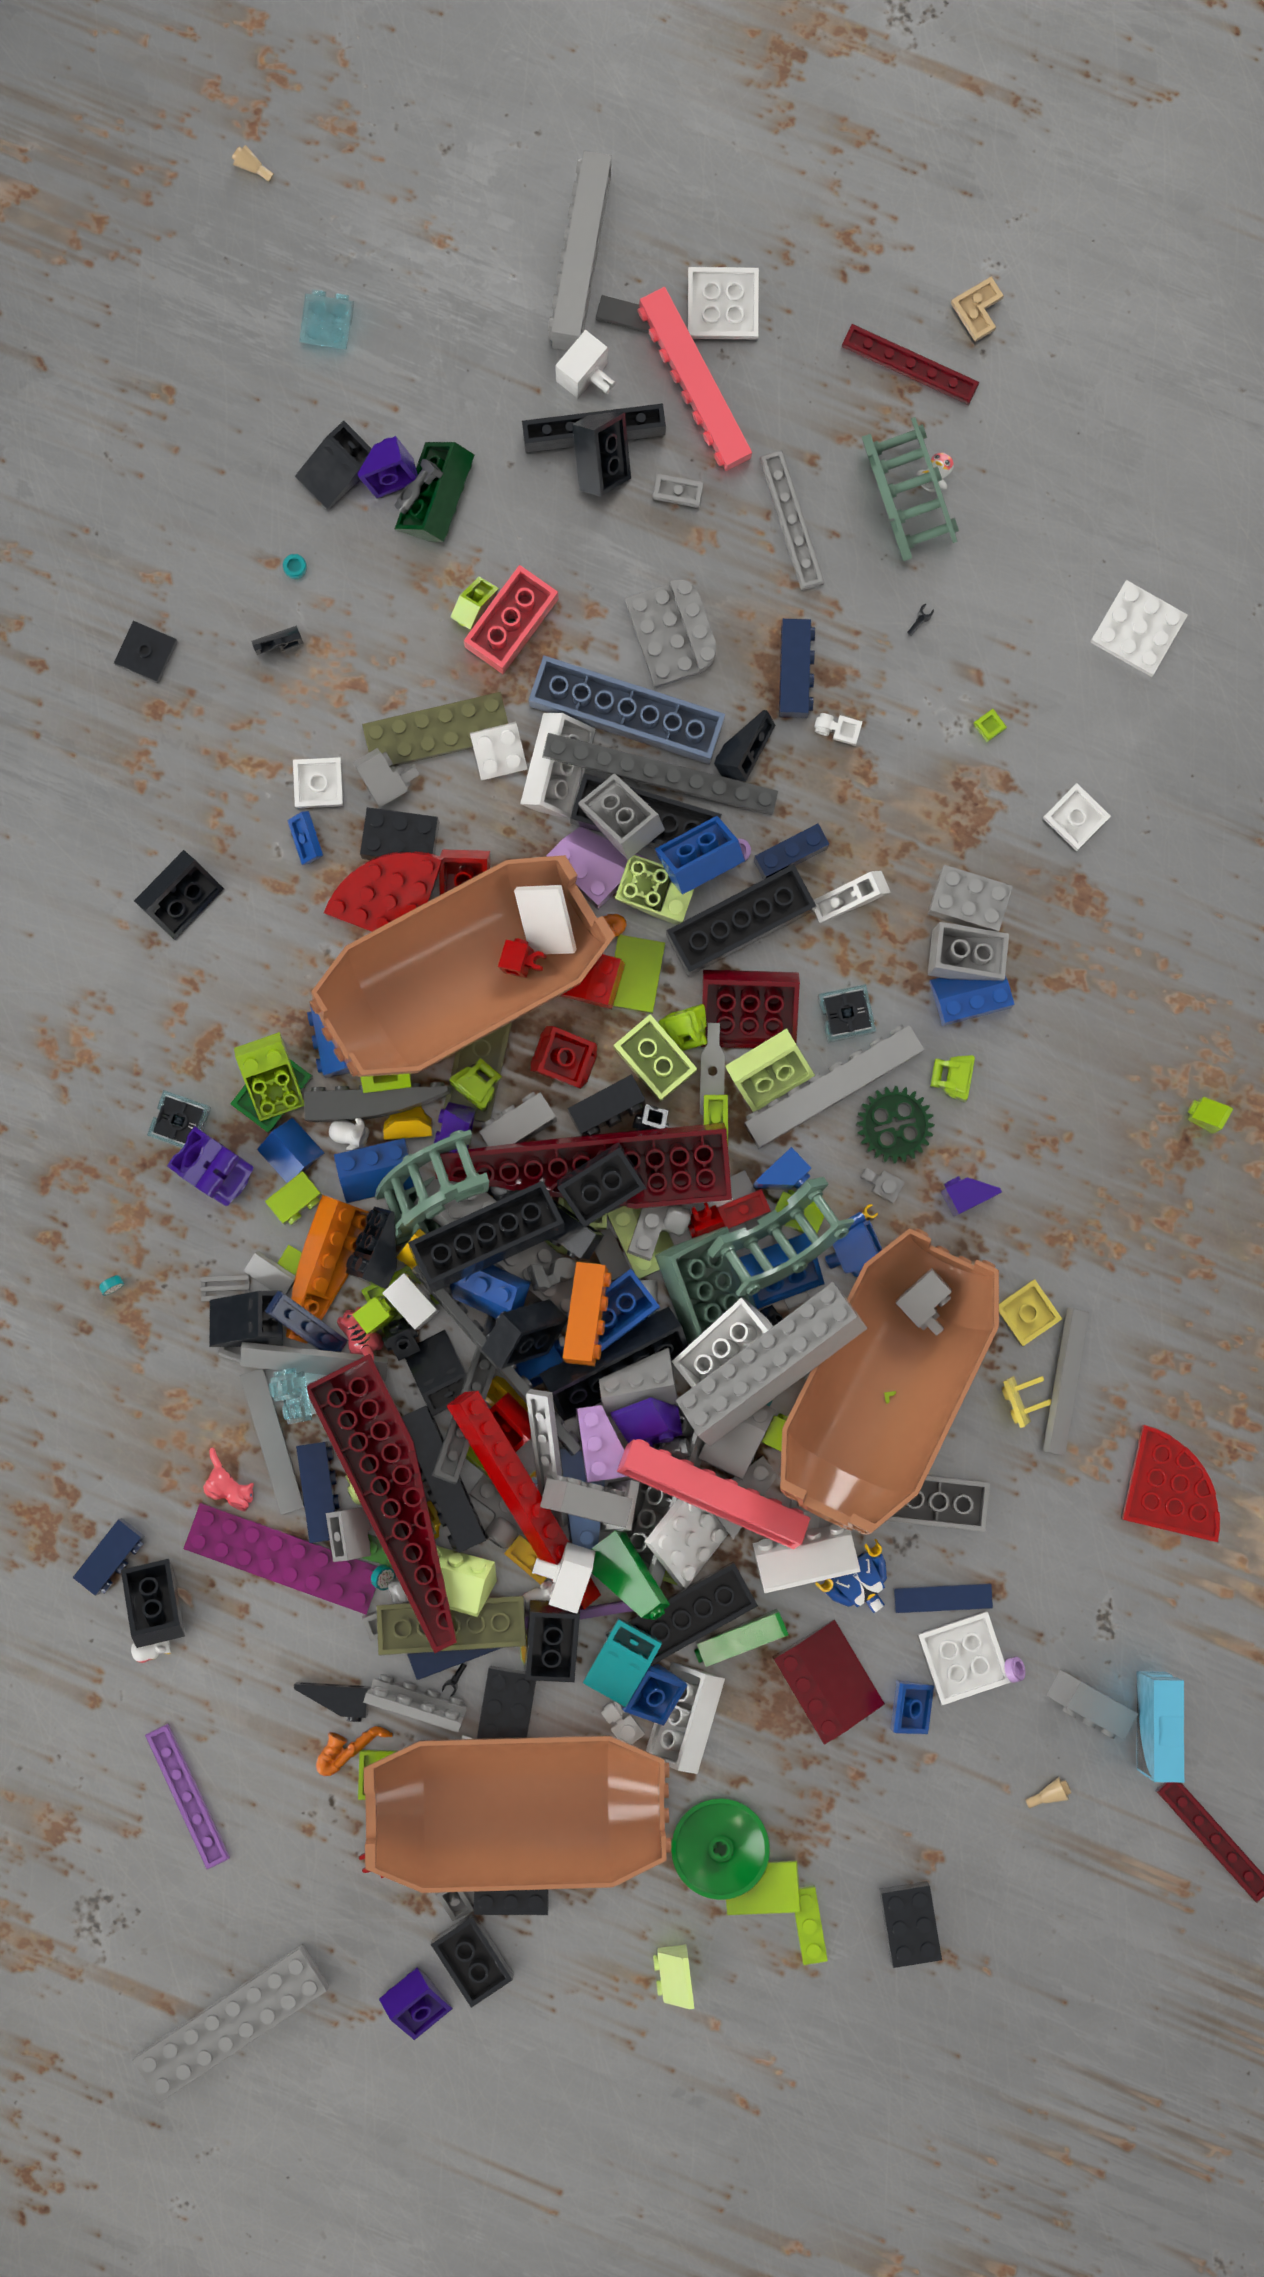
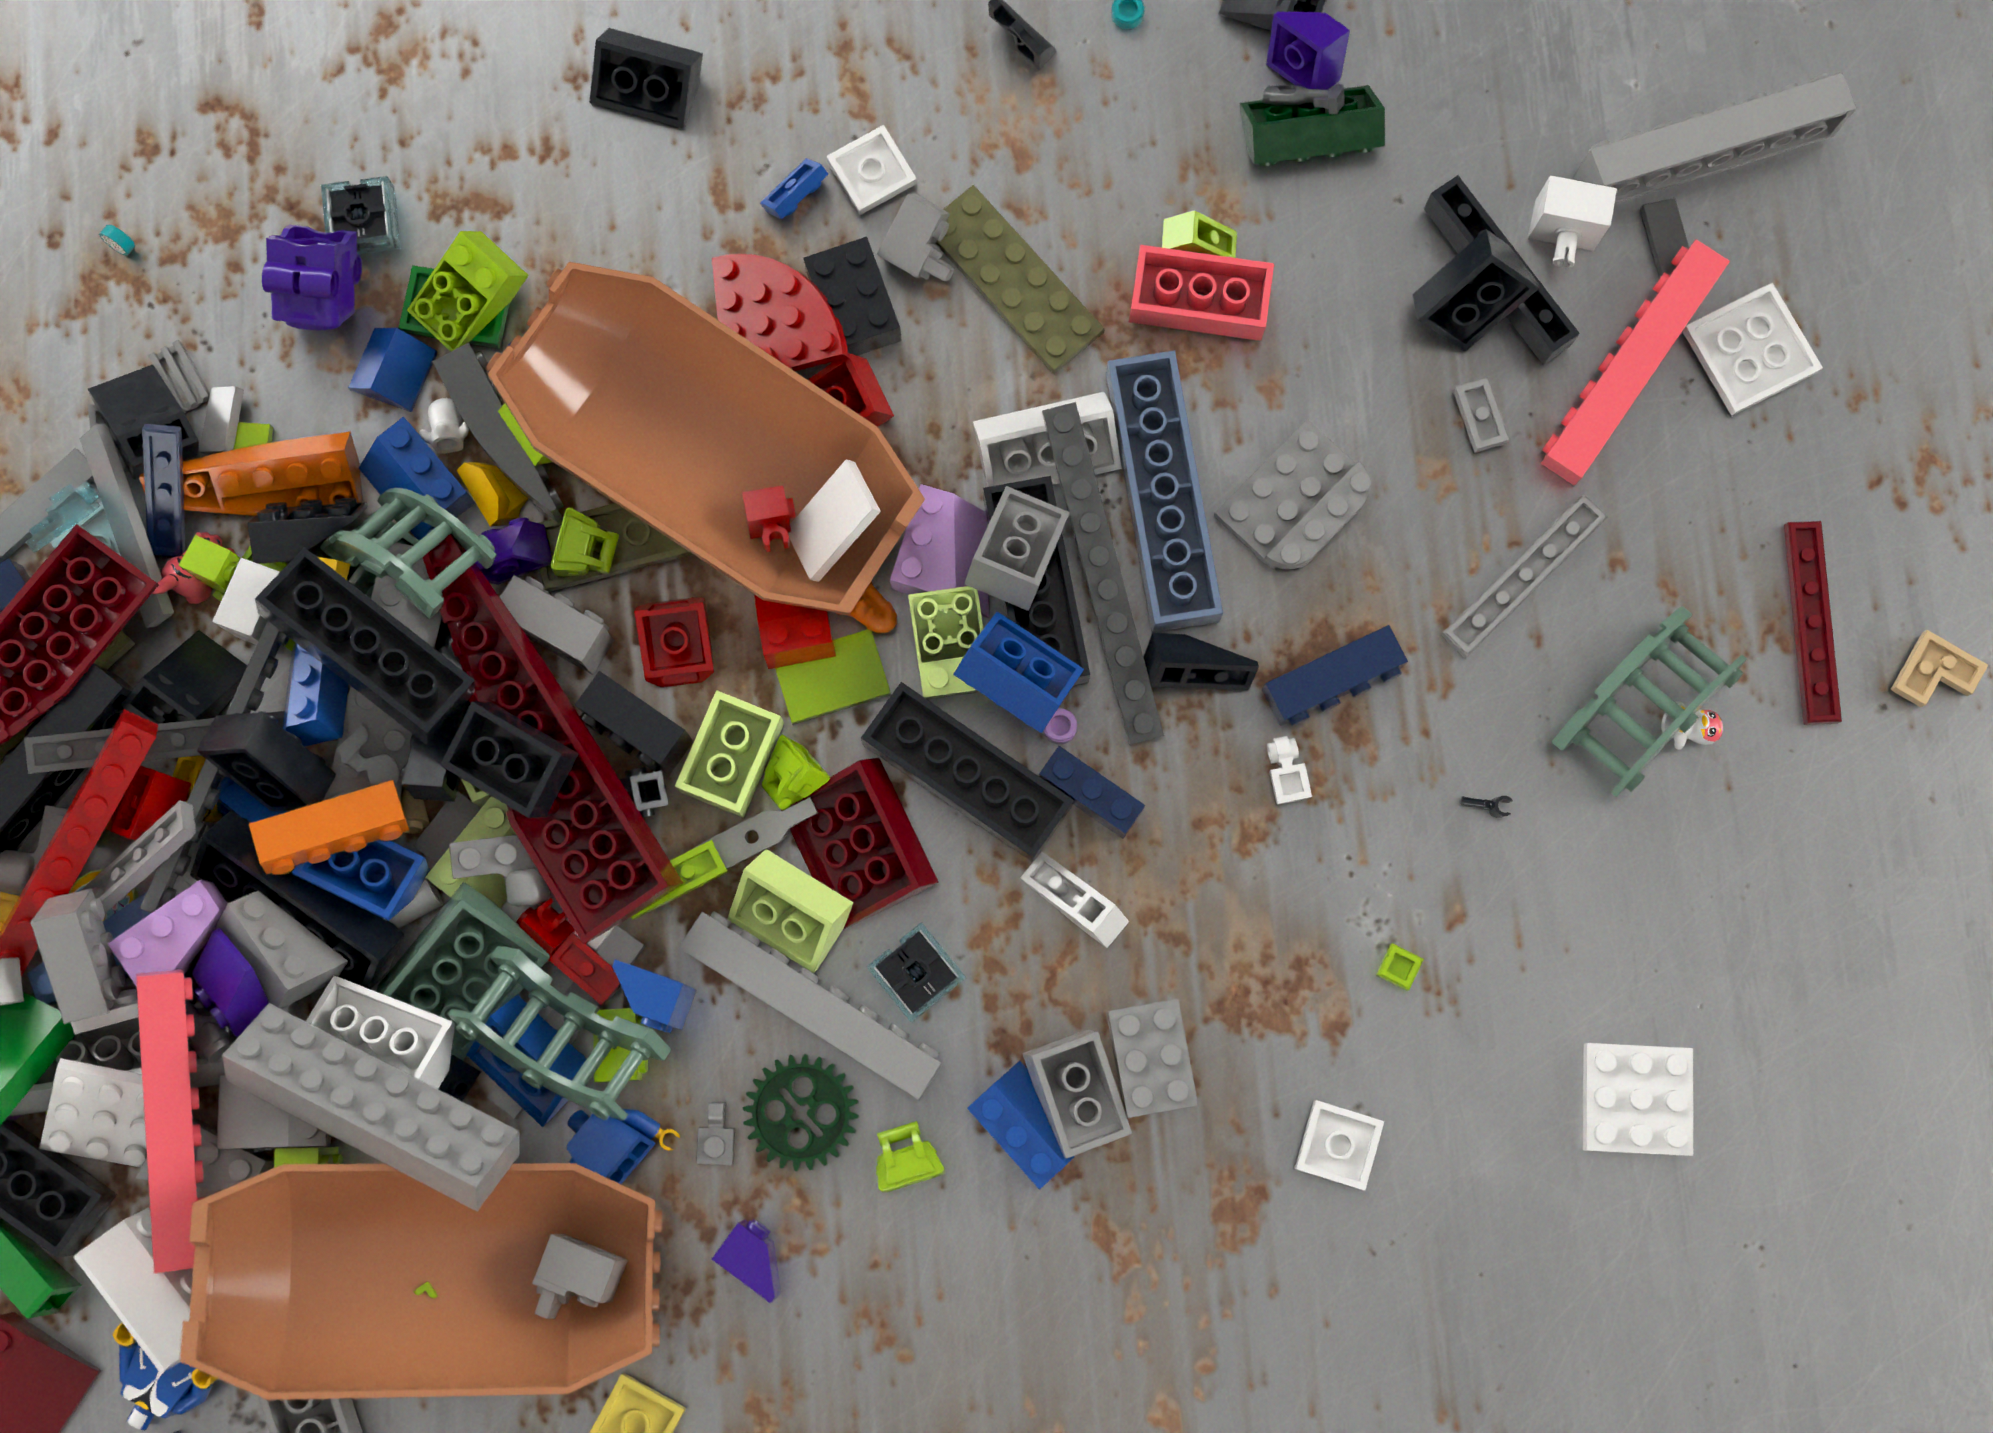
camera: 65 degrees right, 5 degrees down
lime brick [265,1171,323,1225] -> none
black brick [382,1317,420,1361] -> none
white plate [470,722,527,781] -> none

